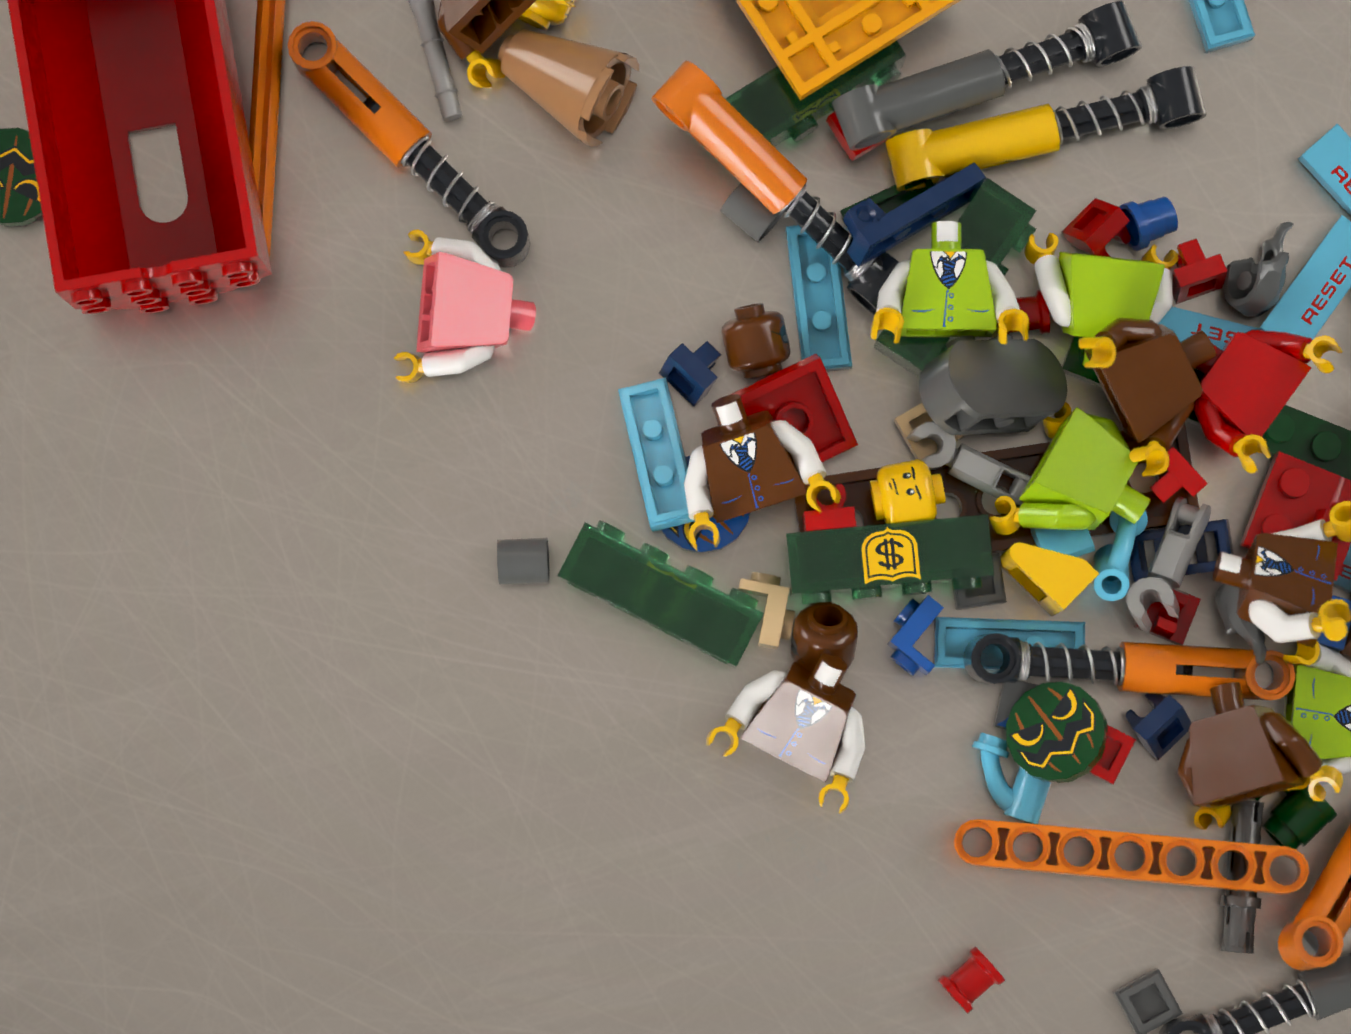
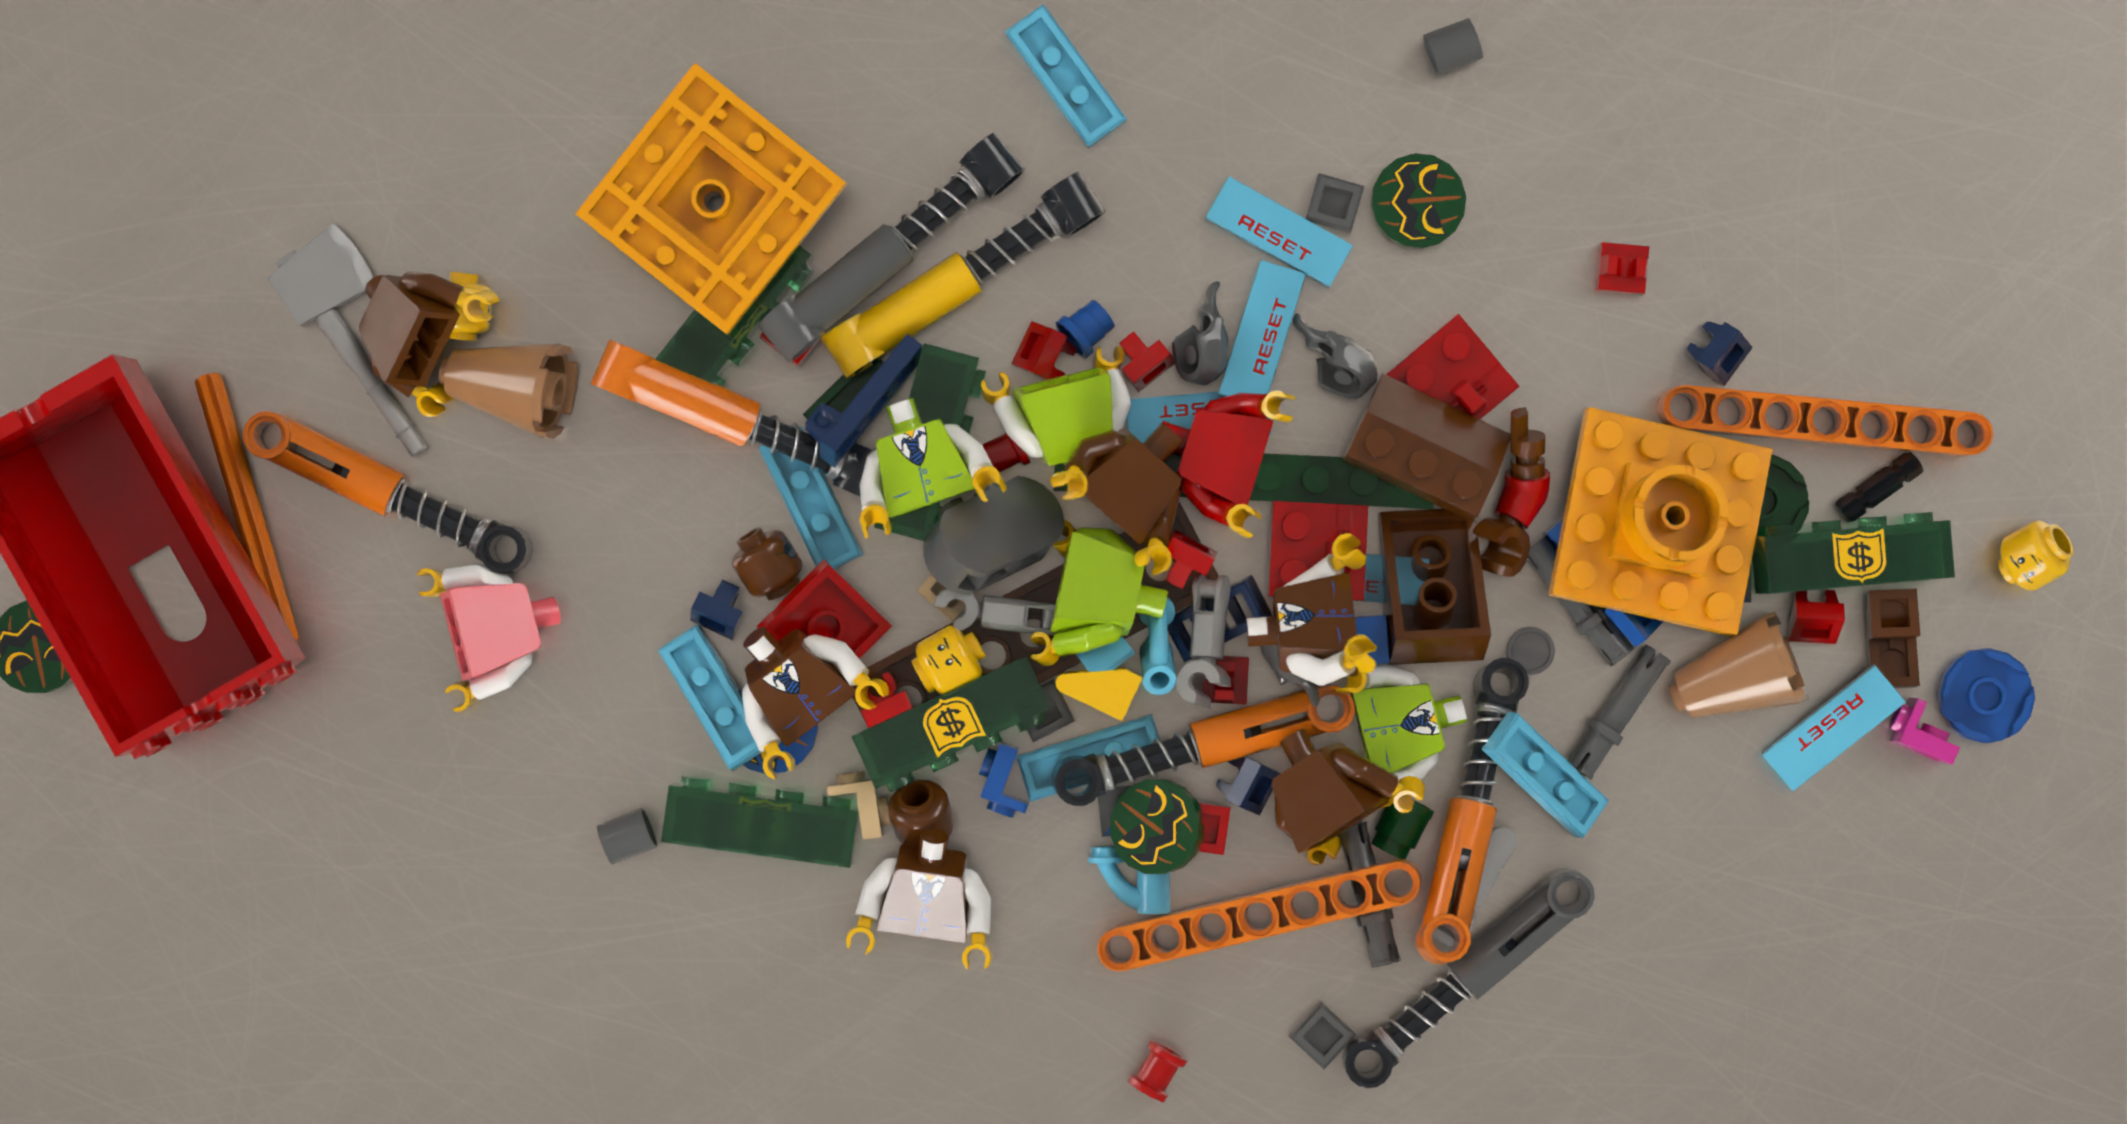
camera: 25 degrees left, 5 degrees up
dark grey beam [720,183,784,242] -> none

